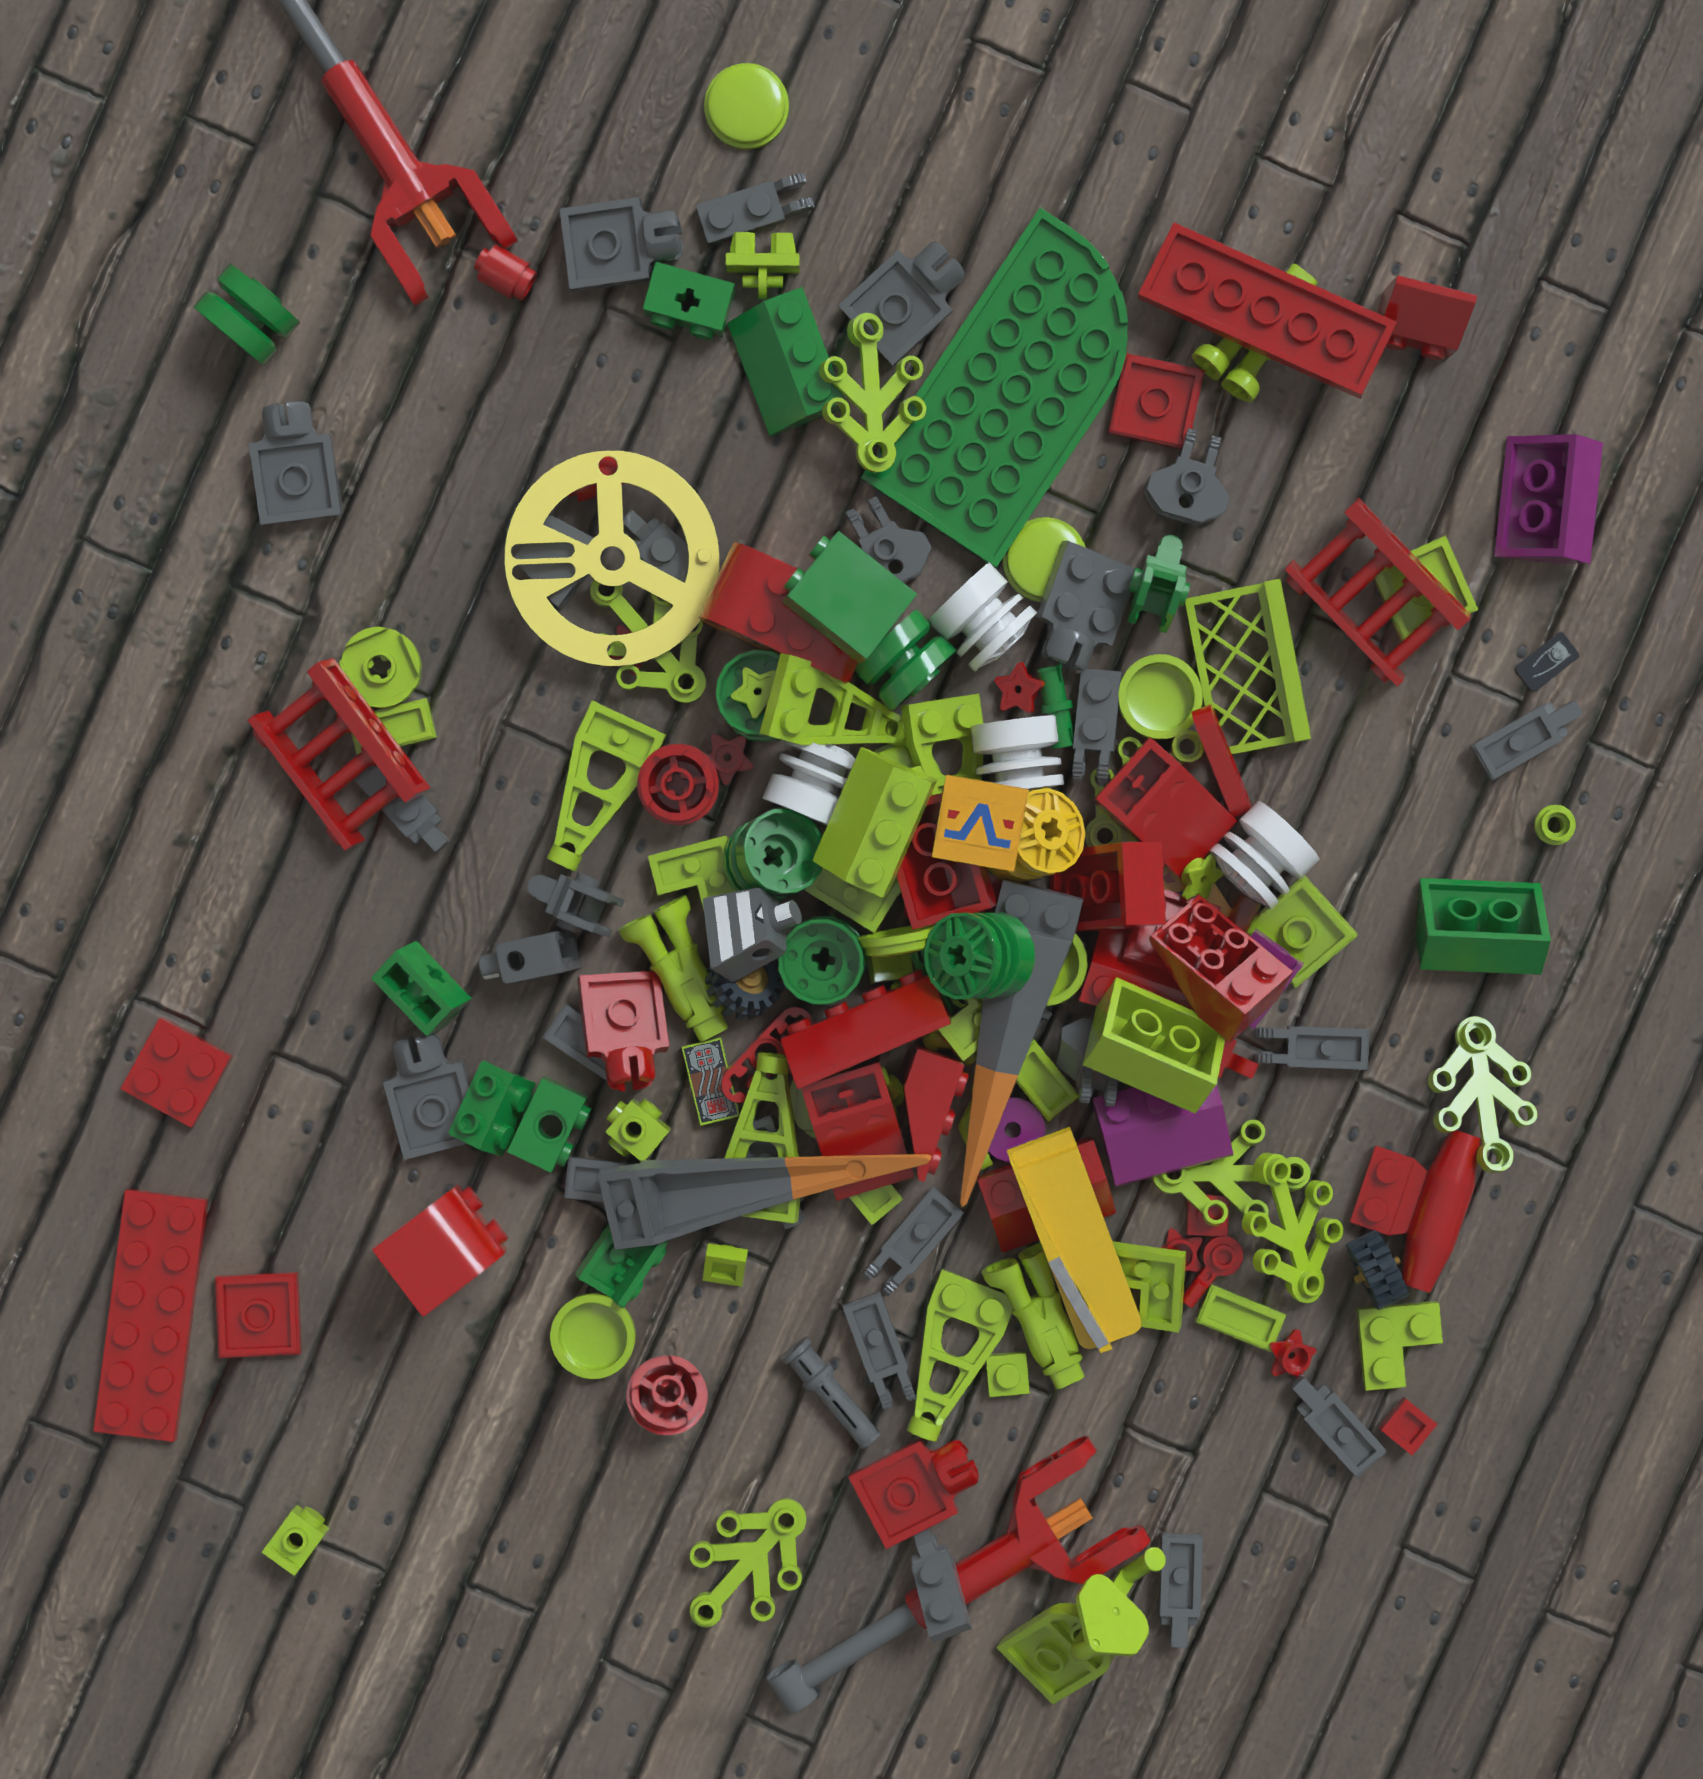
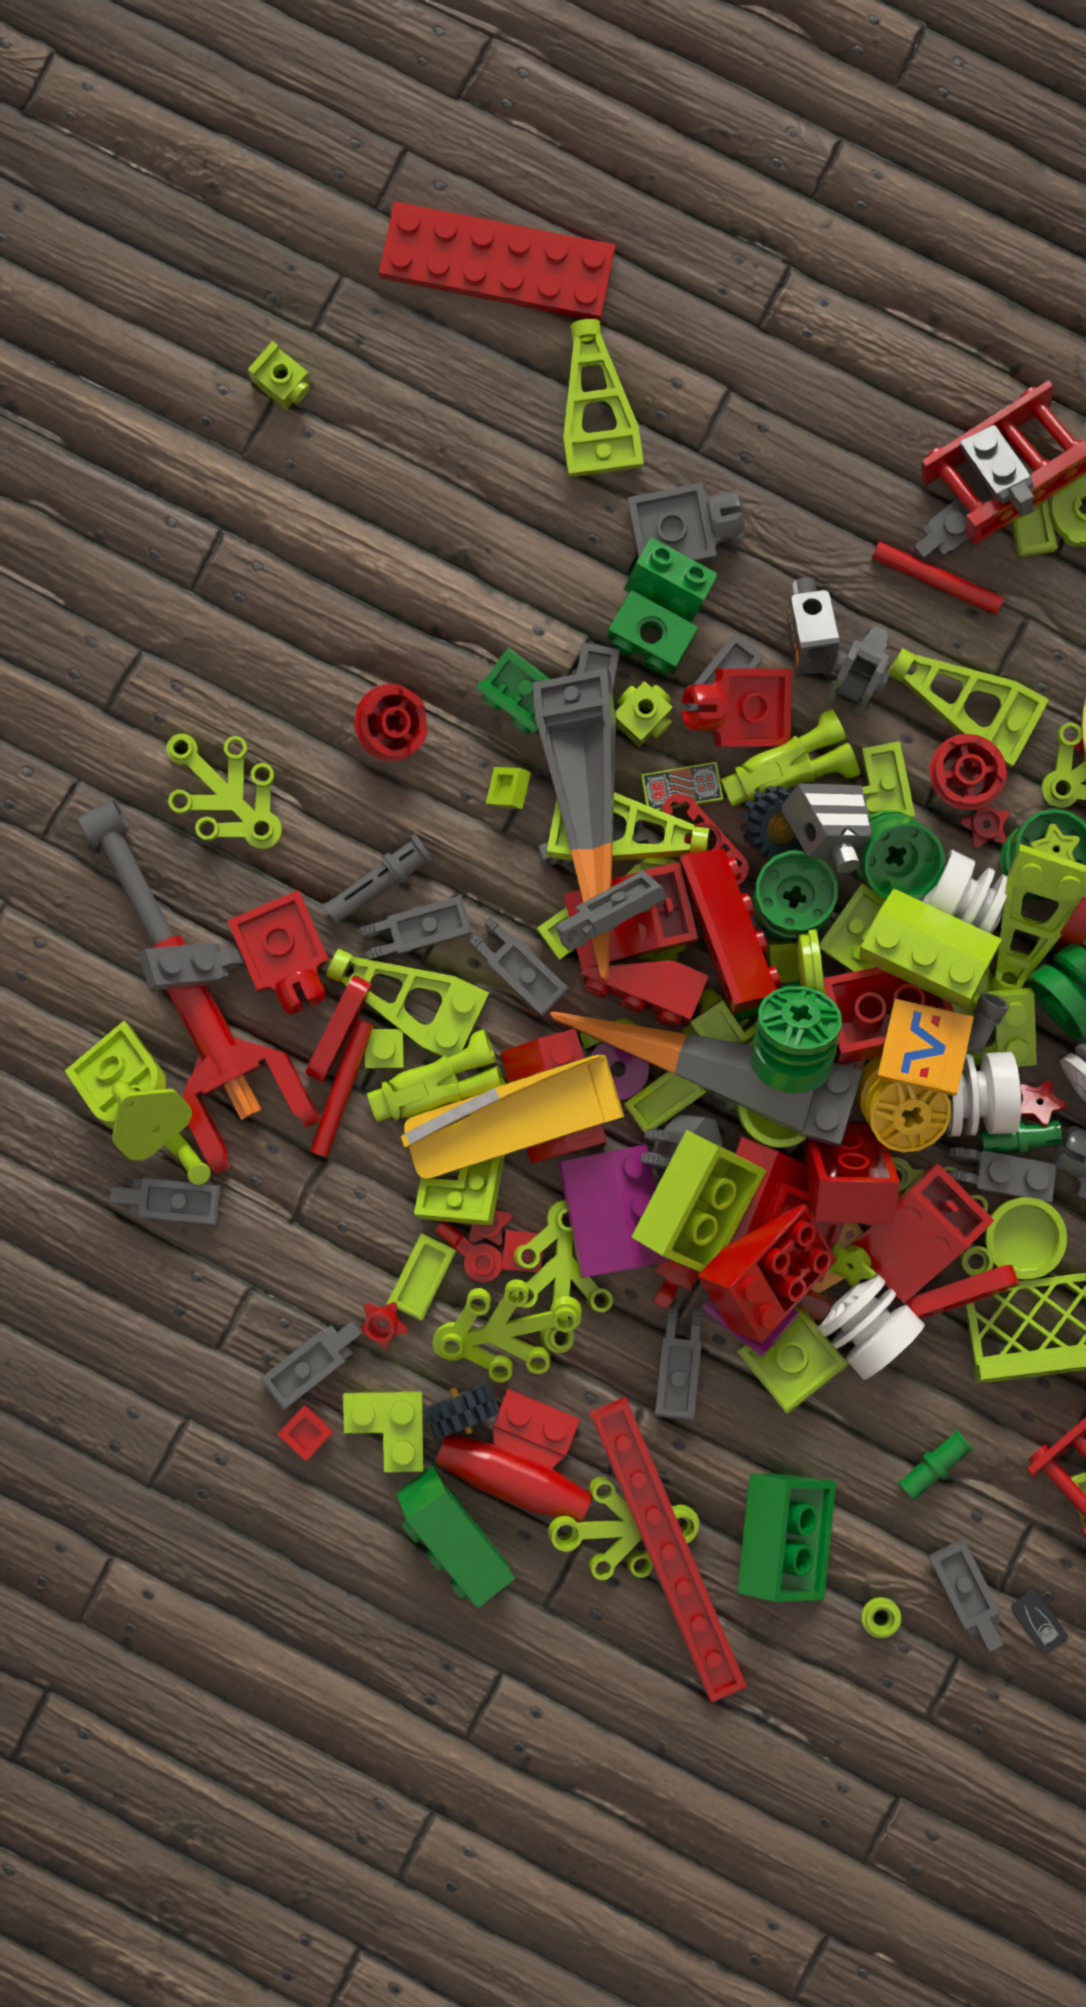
camera: 90 degrees right, 5 degrees down
red plate [120,1017,233,1128] -> none
red tile [215,1272,302,1358] -> none
green brick [371,941,472,1036] -> none
red brick [372,1184,509,1317] -> none
lime piece [550,1293,636,1379] -> none
none -> red beam [305,975,373,1083]
none -> red piece [310,1018,374,1157]
none -> green wedge [396,1464,516,1608]
none -> dark grey hinge [555,871,666,951]
none -> lime plate [563,319,644,478]
none -> red tile [589,1397,747,1703]
none -> red piece [871,541,1004,615]
none -> green pin [898,1430,974,1501]
none -> hinge [960,425,1035,517]
none -> dark grey pin [967,992,1009,1054]

